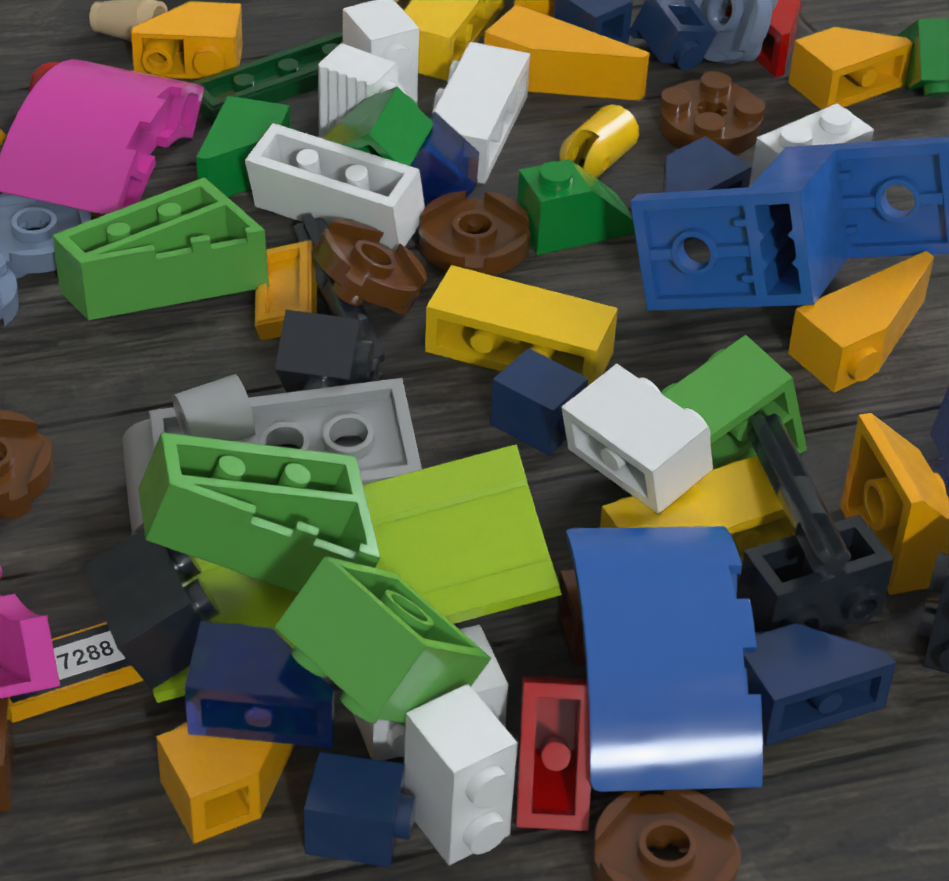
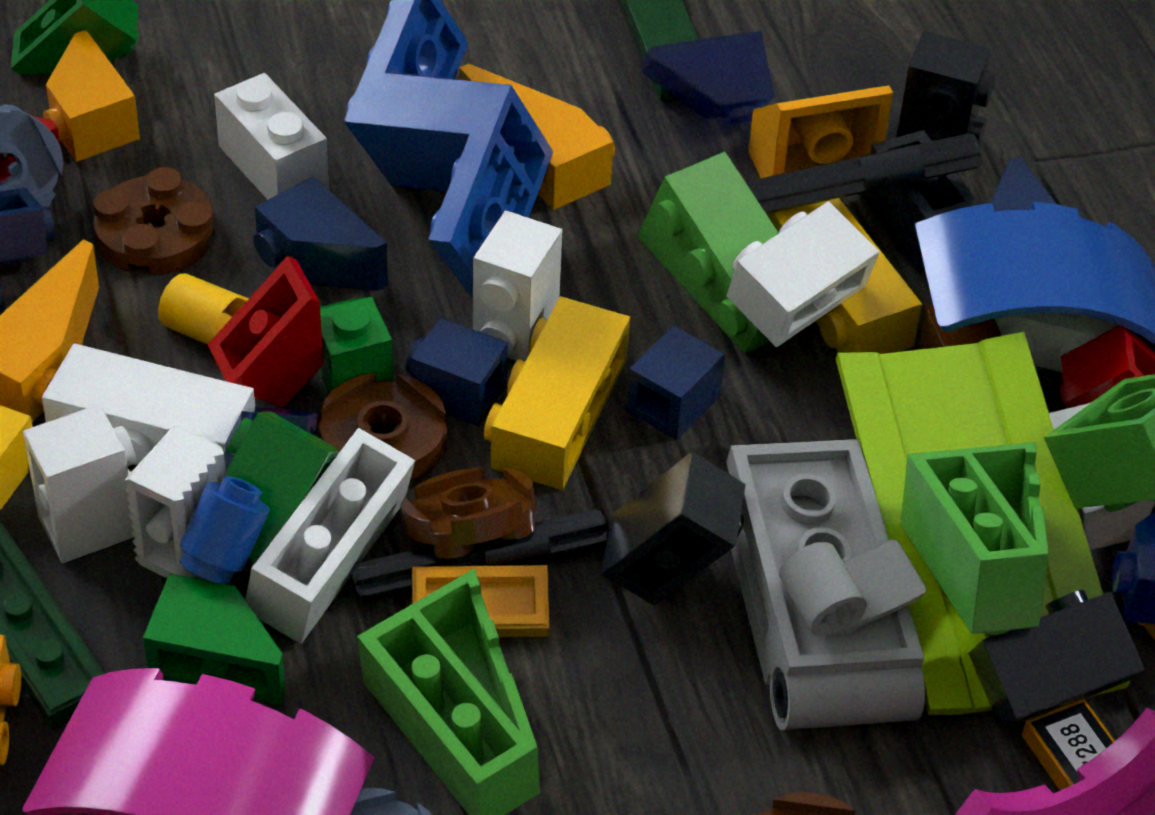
camera: 90 degrees left, 5 degrees up
none -> blue brick [180,476,270,584]
none -> red slope [207,256,323,408]
none -> dark blue brick [406,317,508,426]
none -> white brick [473,210,562,361]

